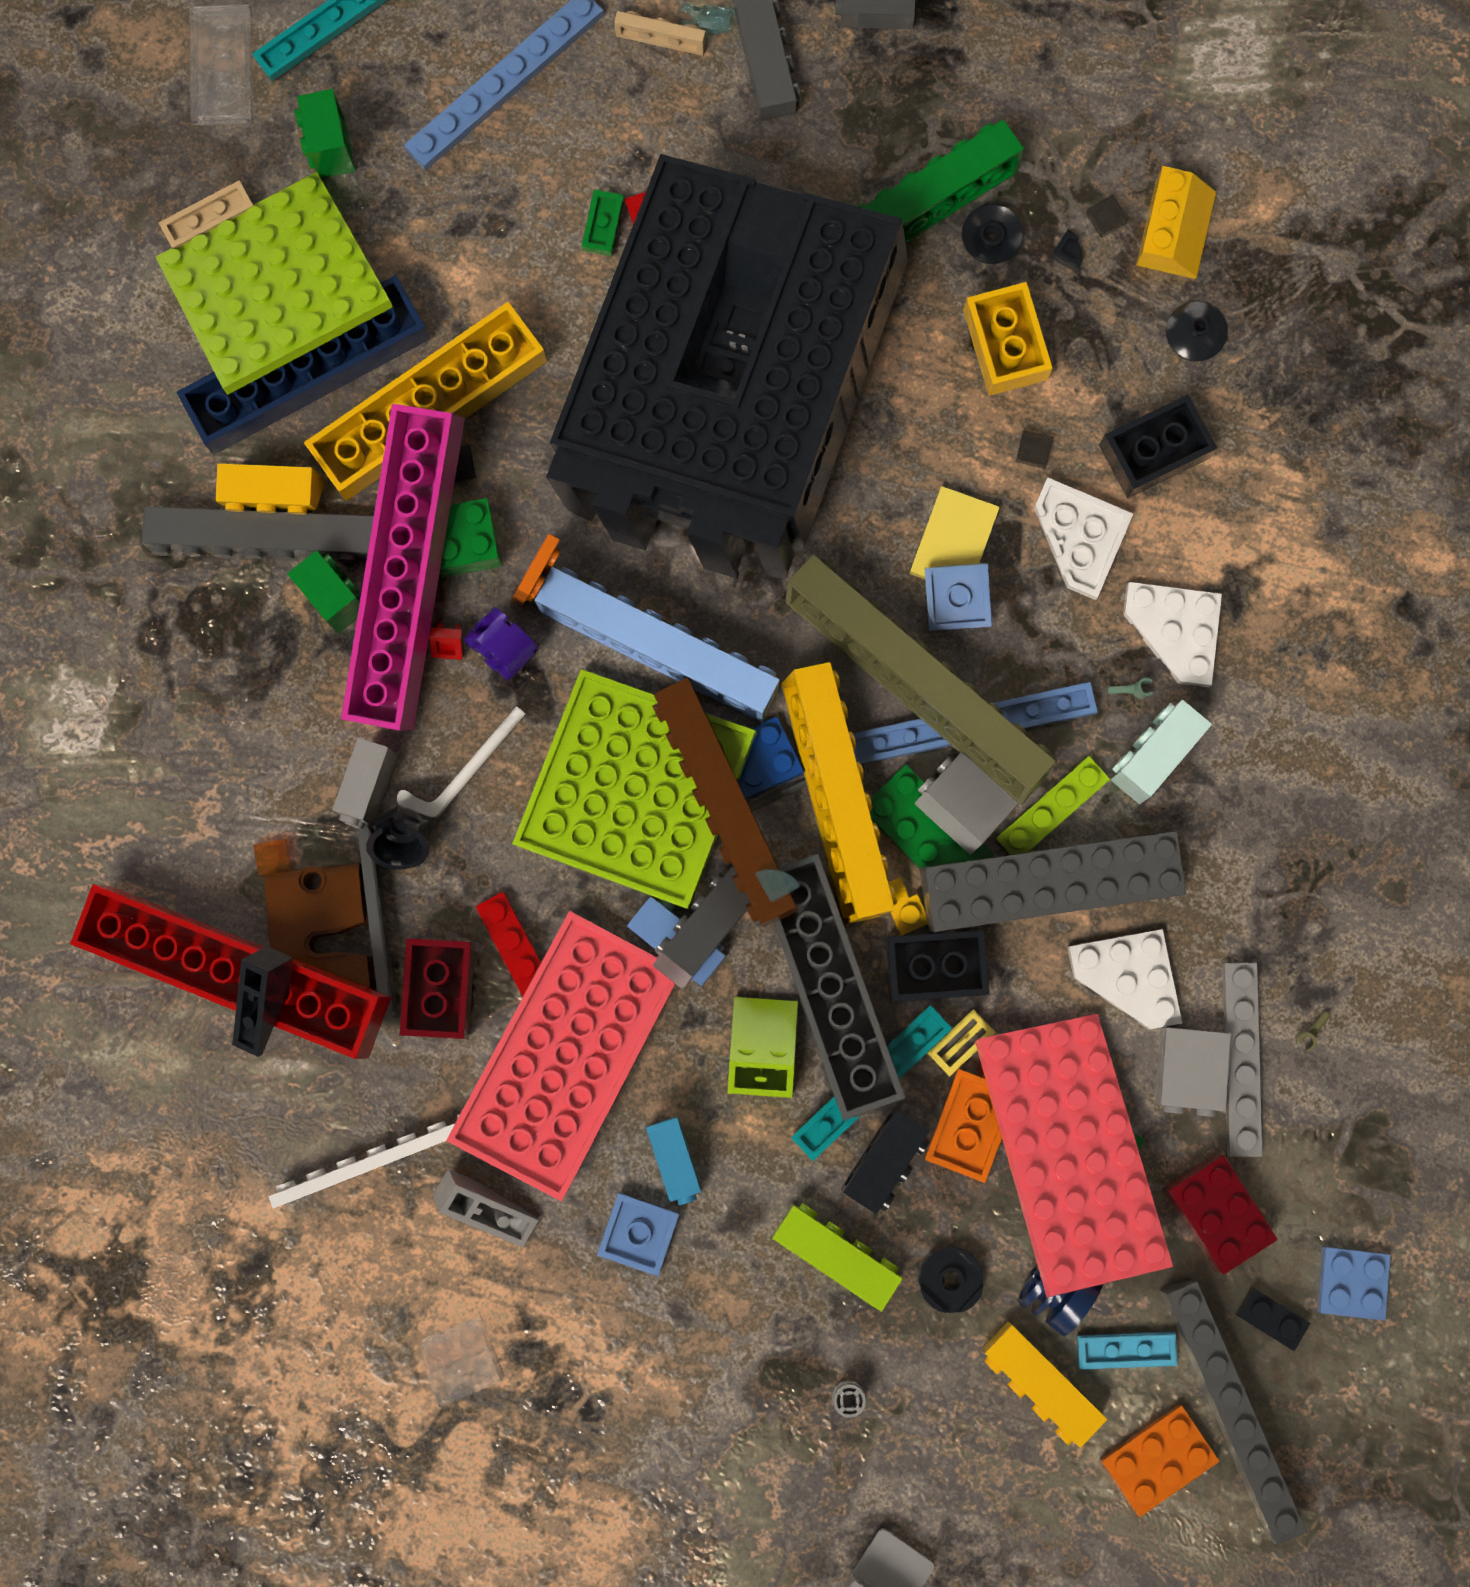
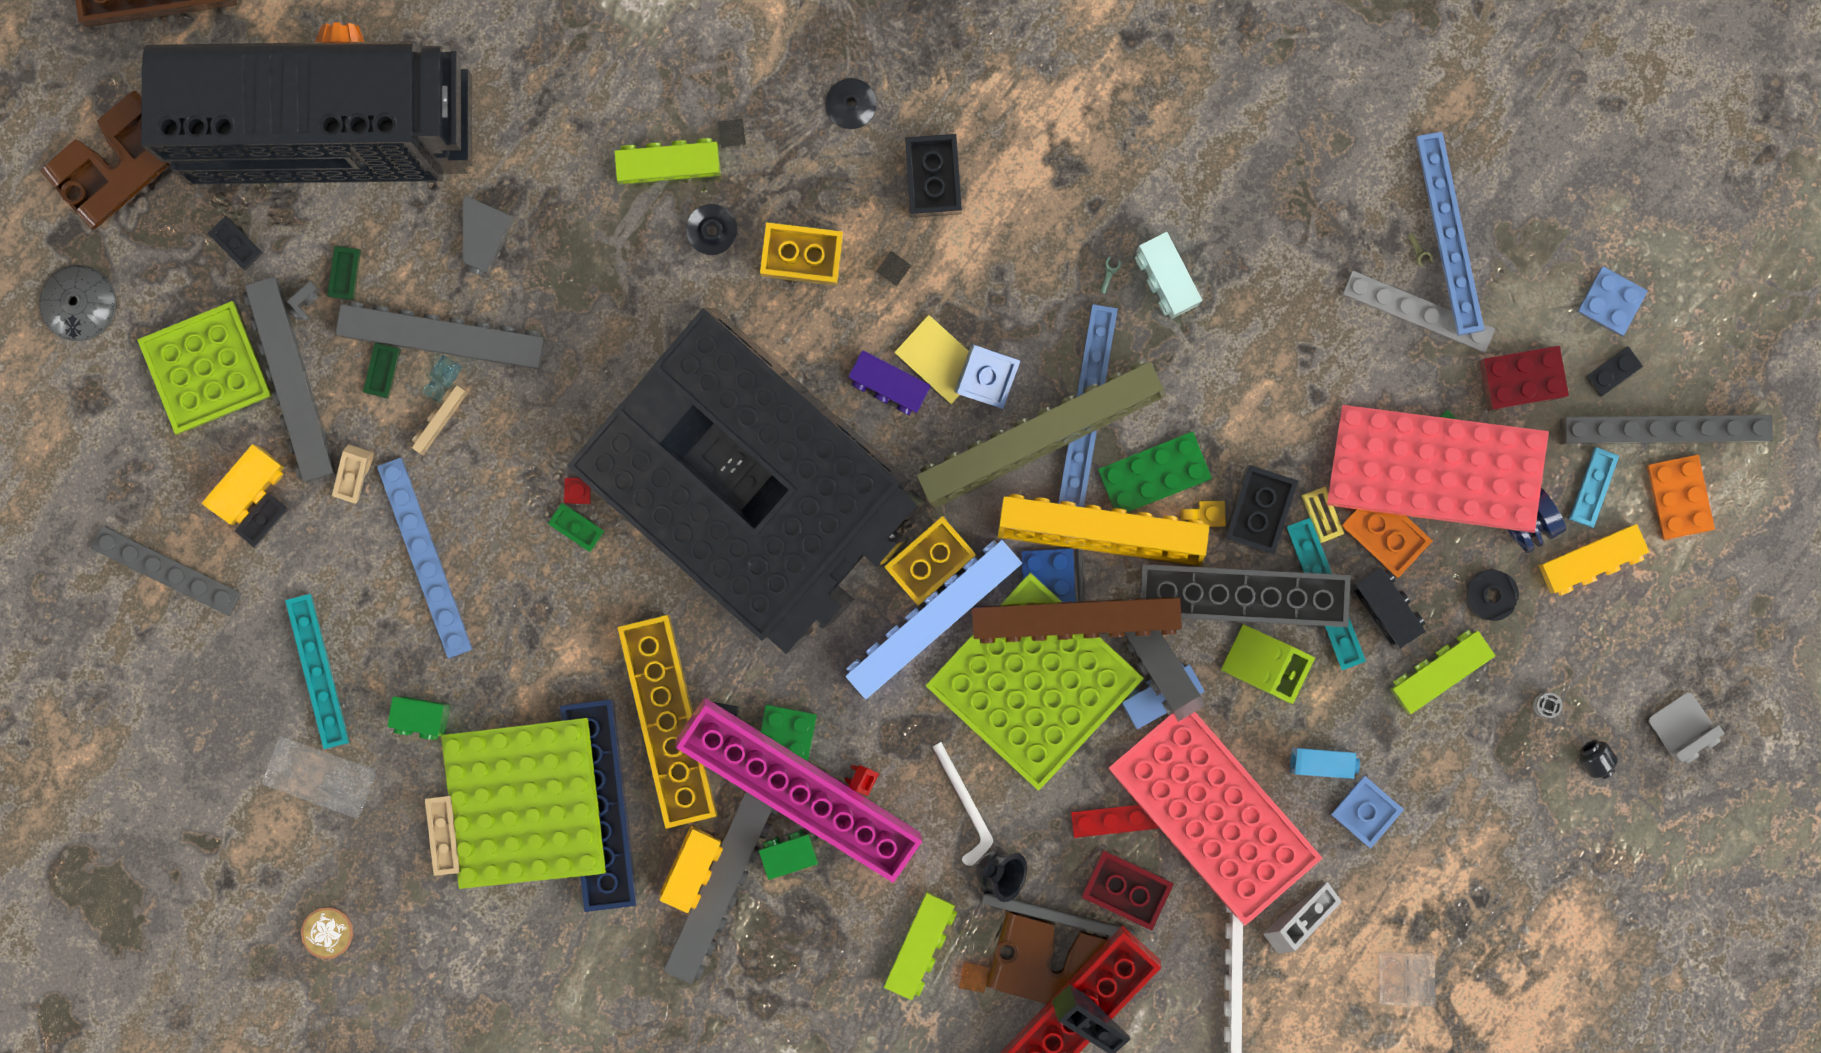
camera: 70 degrees left, 5 degrees up
light grey brick [332,738,398,829] -> none
dark purple brick [464,607,539,681] -> none
orange plate [511,533,561,607] -> none
clear light blue tile [755,869,800,903] -> none
green brick [857,119,1024,244] -> none
light grey brick [914,752,1018,855] -> none
dark grey brick [919,831,1186,932] -> none
lime plate [994,756,1110,855] -> none
white plate [1034,477,1133,600] -> none
black tile [1051,229,1083,273] -> none
white plate [1067,929,1182,1029] -> none
white plate [1123,582,1222,687] -> none
yellow slope [1136,166,1216,279] -> none
light grey brick [1155,1027,1231,1117] -> none
none -> tile [301,907,354,959]
none -> lime brick [615,138,721,185]
none -> dark purple brick [848,350,931,416]
none -> yellow brick [884,516,976,606]
none -> lime brick [884,891,957,1000]
none -> medium blue plate [1416,132,1484,336]
none -> black head [1579,740,1618,779]

